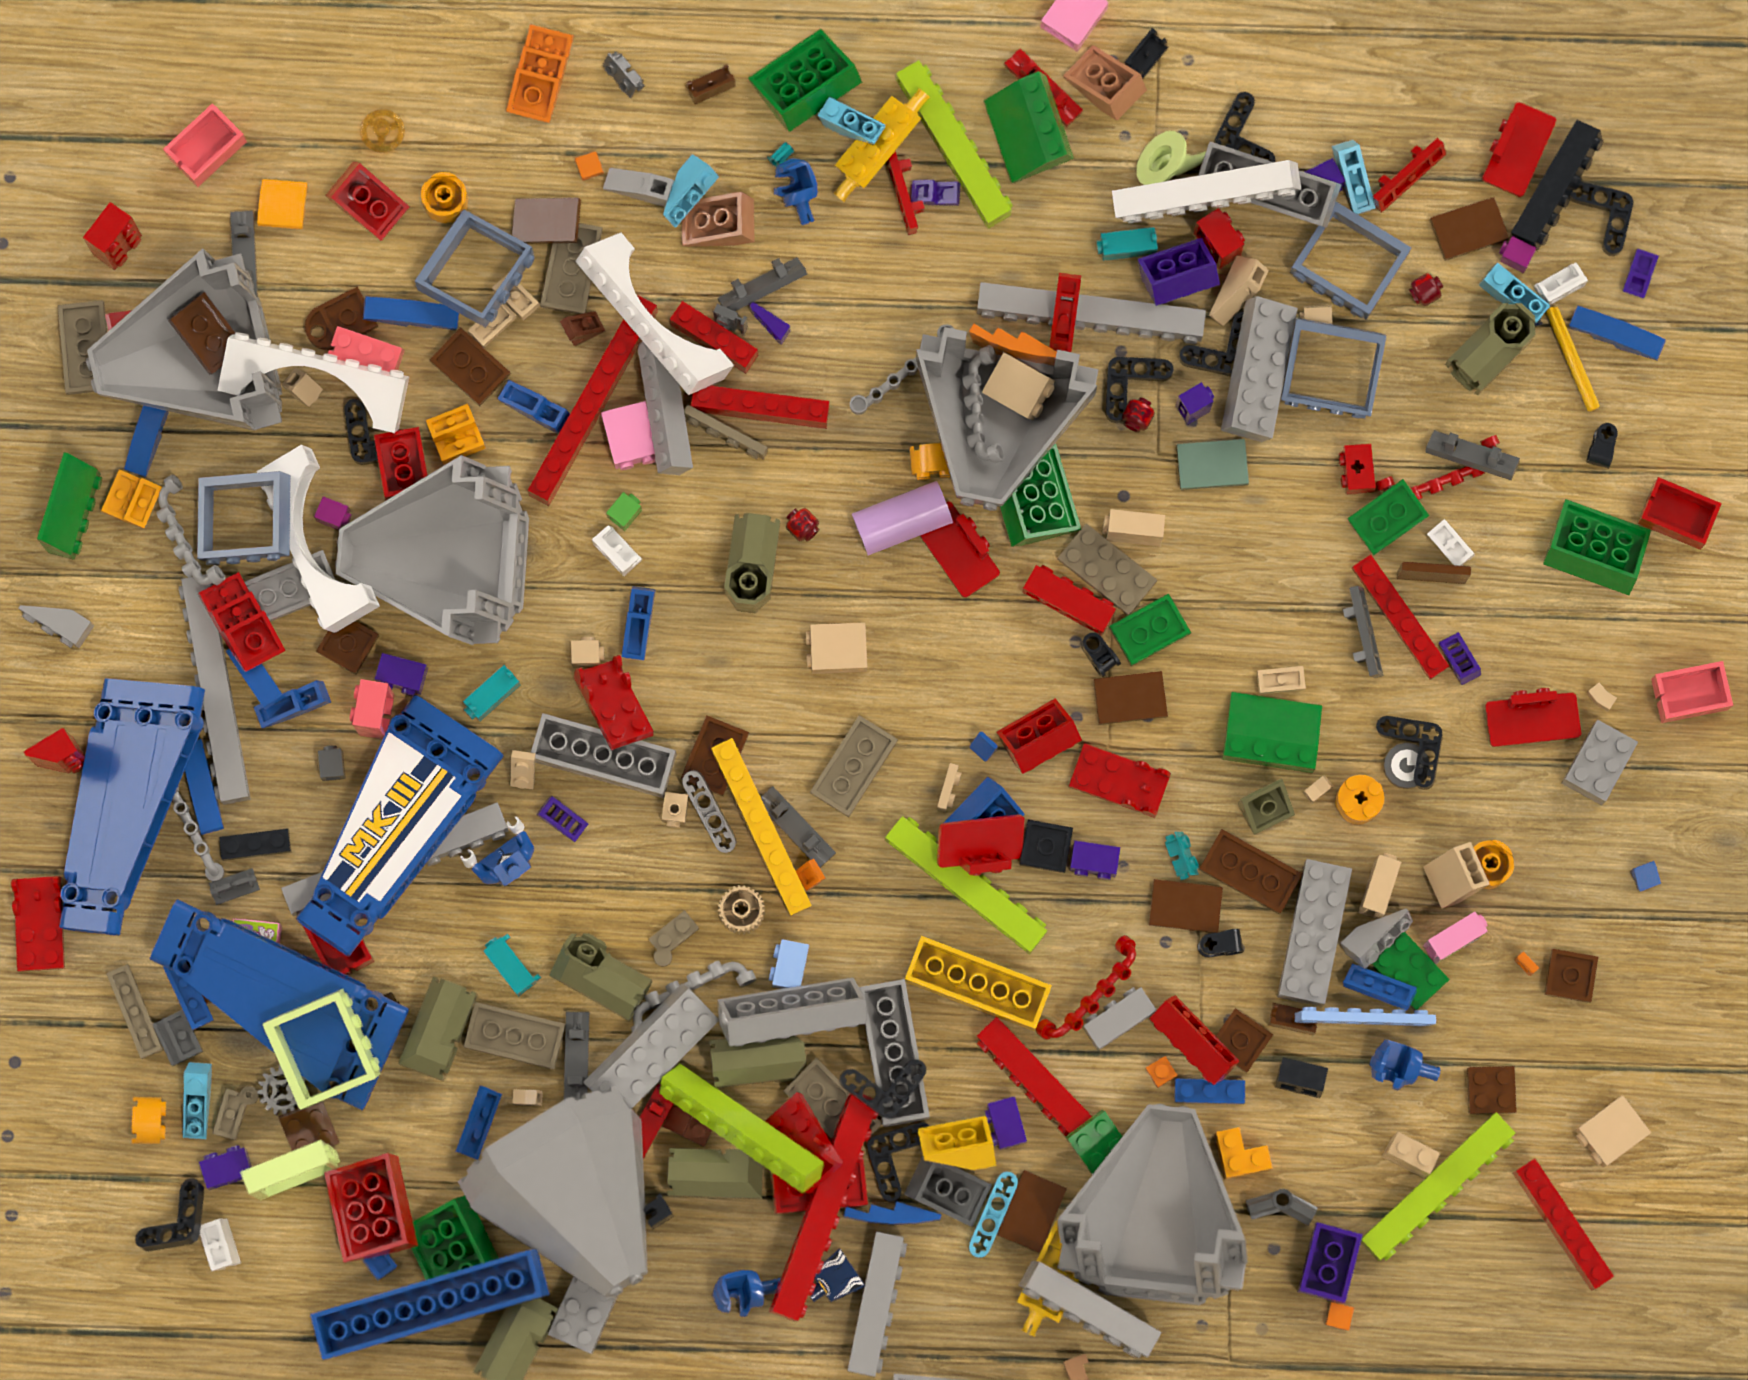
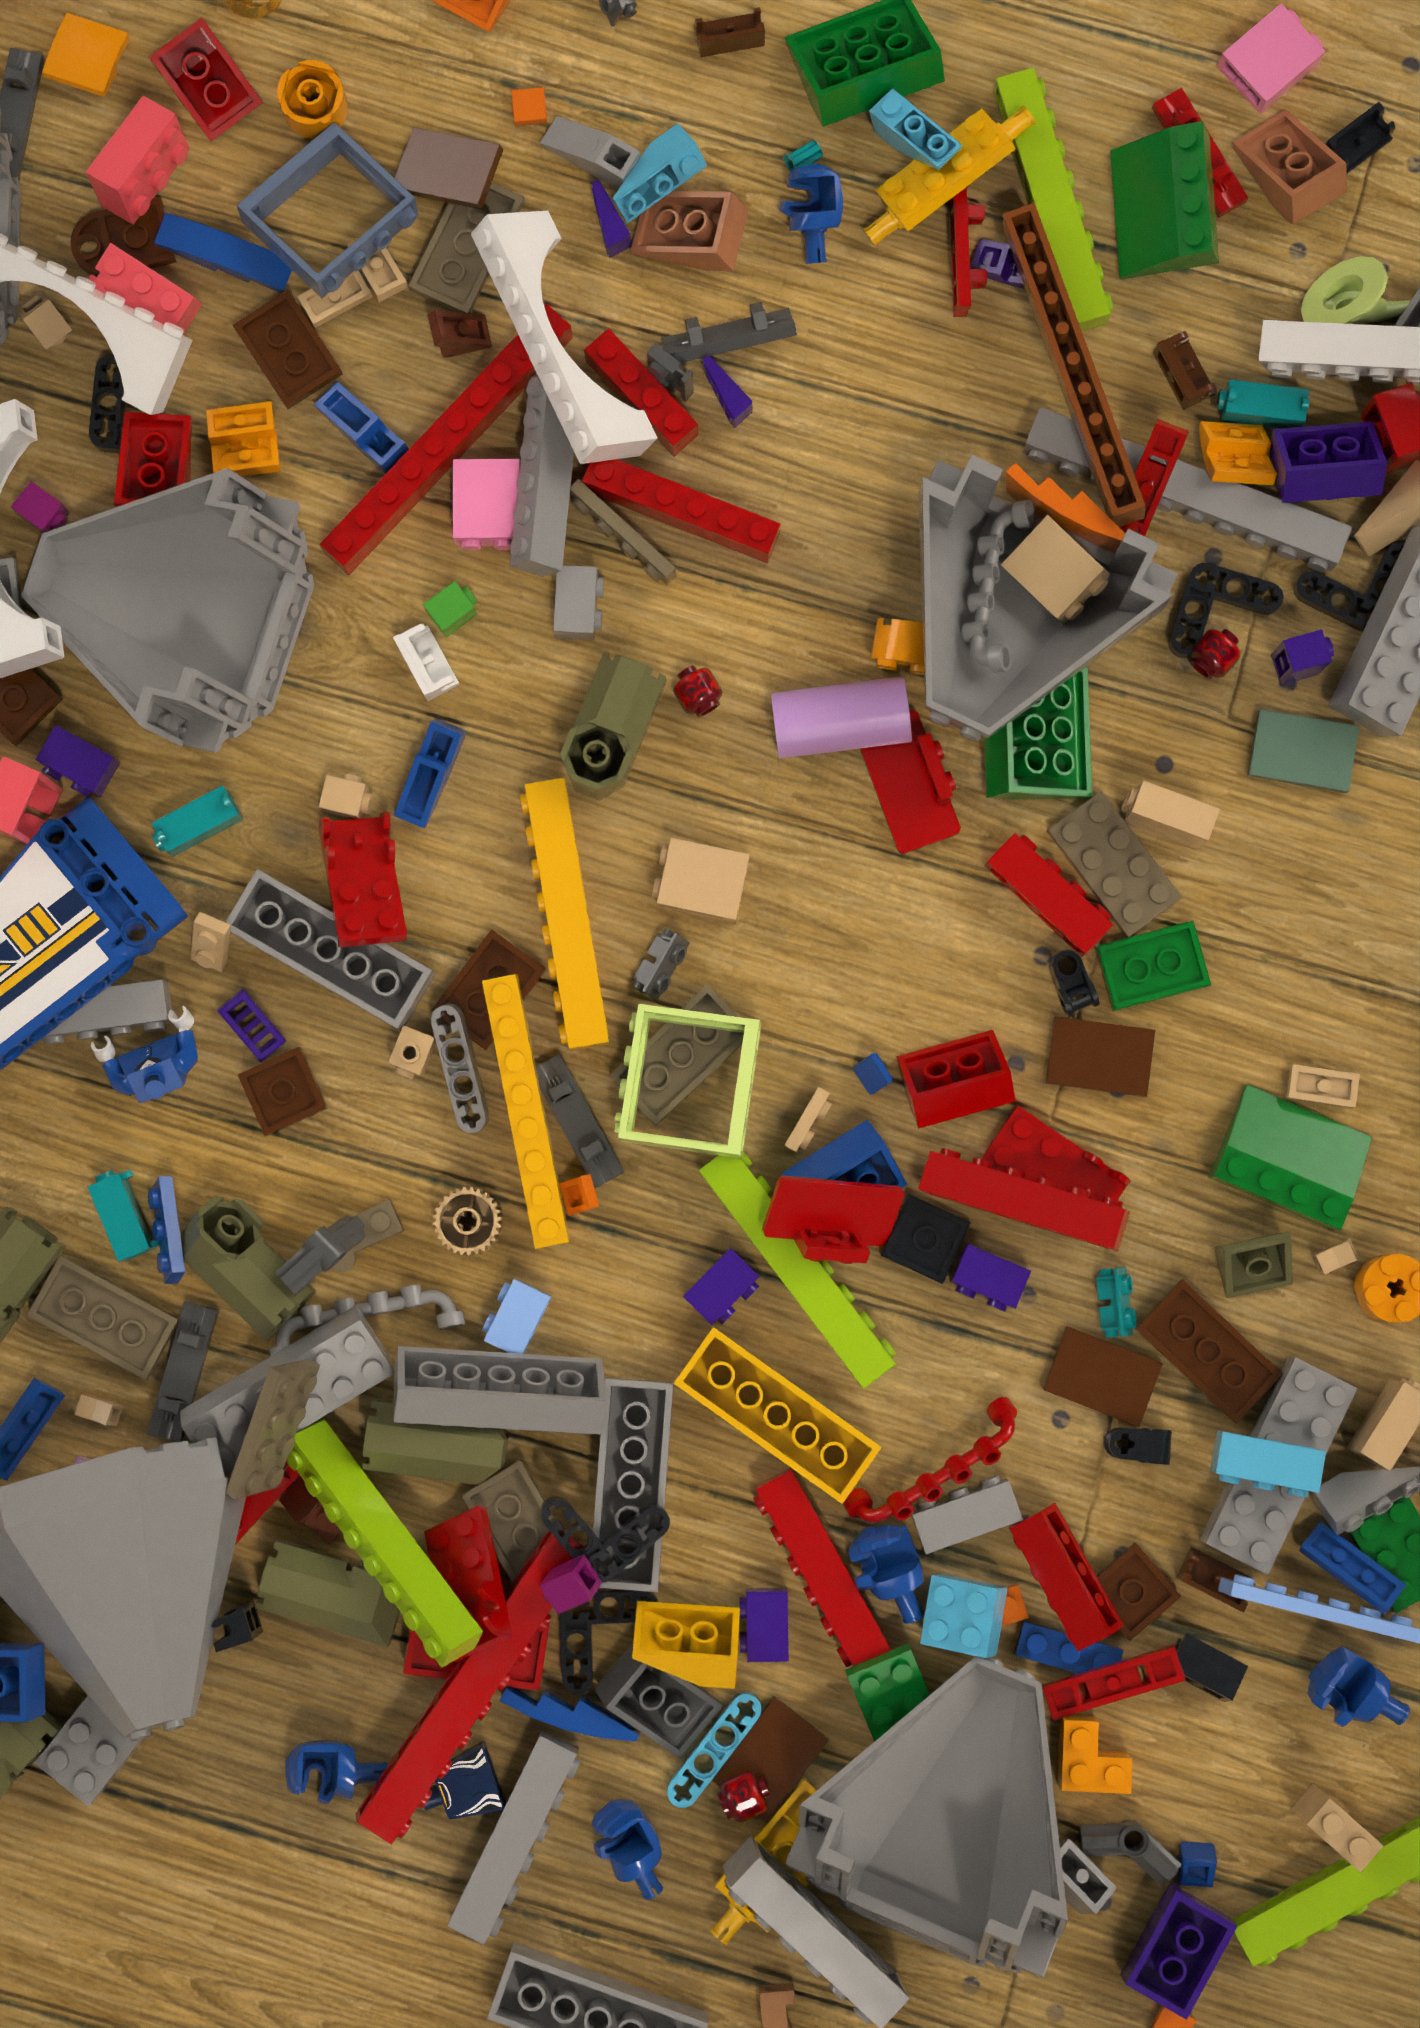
camera: 20 degrees right, 5 degrees up
light grey bar [850,324,954,415] -> none
none -> coral piece [86,96,190,225]
none -> blue plate [148,1176,185,1284]
none -> dark tan plate [225,1359,320,1499]
none -> reddish brown plate [238,1047,328,1136]
none -> dark grey piece [275,1215,366,1296]
none -> yellow brick [520,777,610,1051]
none -> magenta brick [540,1554,602,1614]
none -> light grey brick [553,565,604,640]
none -> dark purple slope [592,179,632,258]
none -> blue piece [592,1799,663,1900]
none -> yellowish green window [614,1004,762,1158]
none -> dark grey hinge [632,928,690,1001]
none -> dark purple brick [683,1248,760,1325]
none -> dark red head [717,1770,771,1823]
none -> blue piece [848,1524,924,1624]
none -> red brick [918,1148,1130,1252]
none -> medium azure brick [920,1573,1008,1658]
none -> dark orange brick [1003,203,1146,527]
none -> red hinge [1042,1645,1186,1720]
none -> light grey brick [1059,1838,1117,1914]
none -> reddish brown hinge [1153,331,1217,410]
none -> blue slope [1178,1841,1217,1887]
none -> light orange slope [1199,421,1277,485]
none -> medium azure brick [1210,1430,1326,1497]

